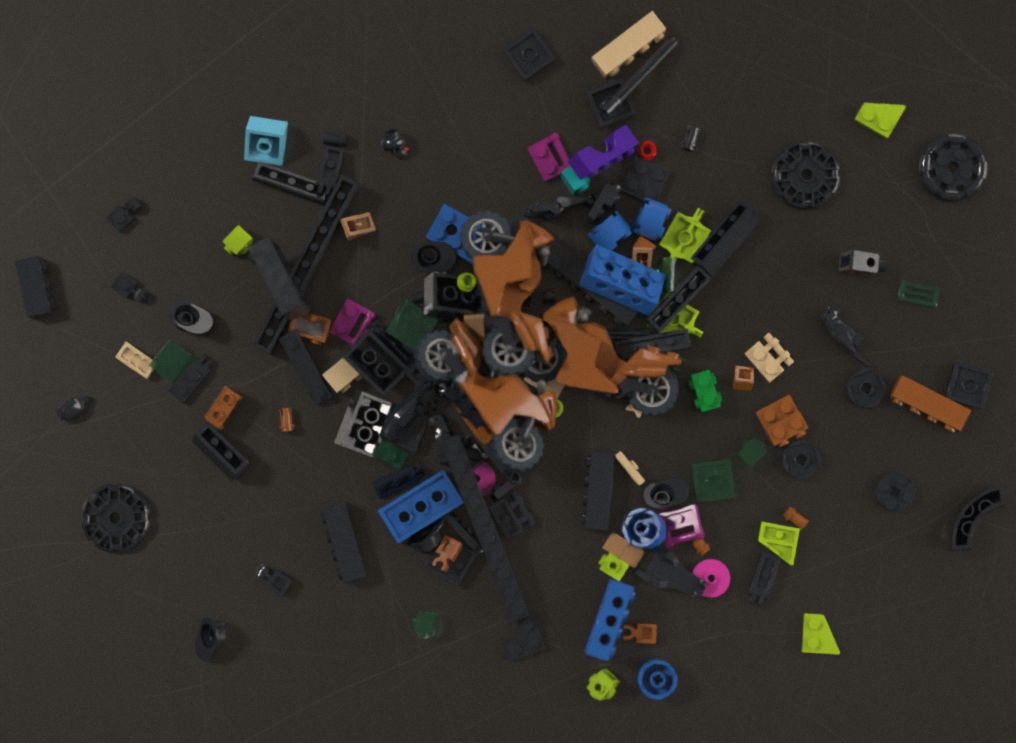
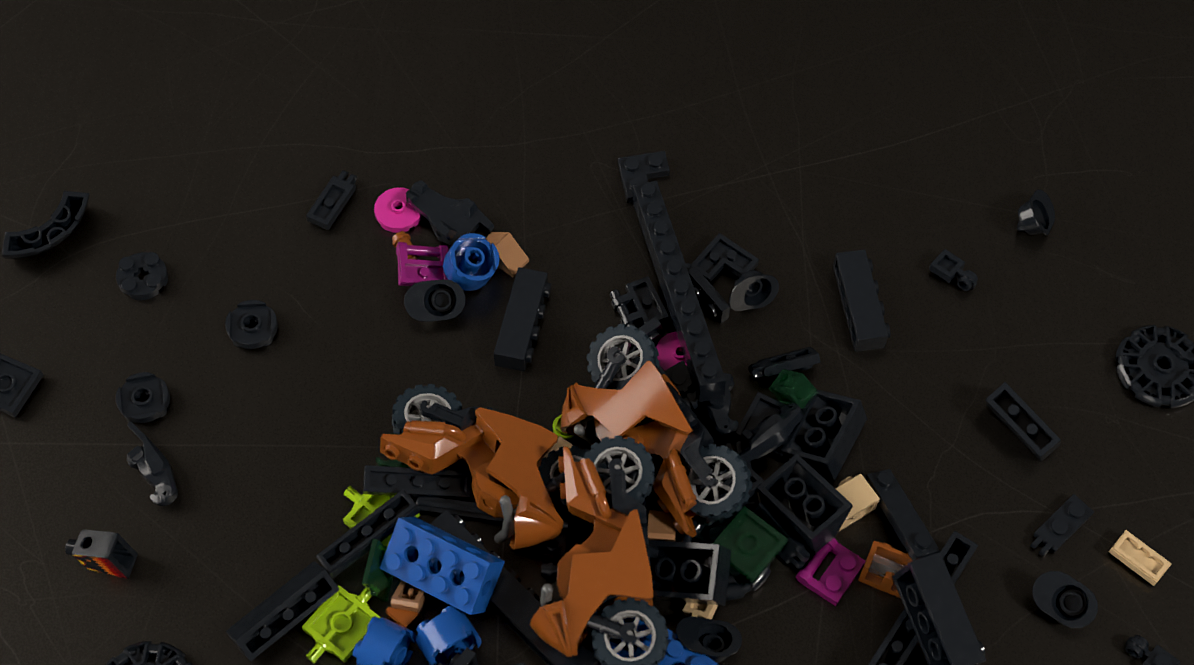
camera: 170 degrees left, 25 degrees down
clear green piece [149,339,195,384] -> none
dark orange window [204,386,243,429] -> none
dark orange pin [279,408,295,433] -> none
blue brick [378,470,464,544] -> none
clear green brick [412,610,438,639] -> none
dark orange plate [433,535,463,572] -> none
lime plate [457,273,476,292] -> none
blue brick [584,579,636,661] -> none
lime brick [587,669,621,701] -> none
lime brick [598,553,629,581] -> none
tan plate [615,451,645,485] -> none
dark orange plate [623,623,657,644] -> none
blue brick [637,659,677,699] -> none
green brick [688,370,723,413] -> none
clear green plate [691,459,735,502] -> none
dark orange slope [733,366,755,391] -> none
clear green brick [736,438,767,468] -> none
tan plate [744,333,794,383] -> none
dark orange plate [755,394,808,448] -> none
lime wing [758,522,800,565] -> none
dark orange pin [783,507,809,530] -> none
lime wing [802,613,840,655] -> none
dark orange brick [889,375,971,433] -> none
clear green tile [898,281,940,308] -> none

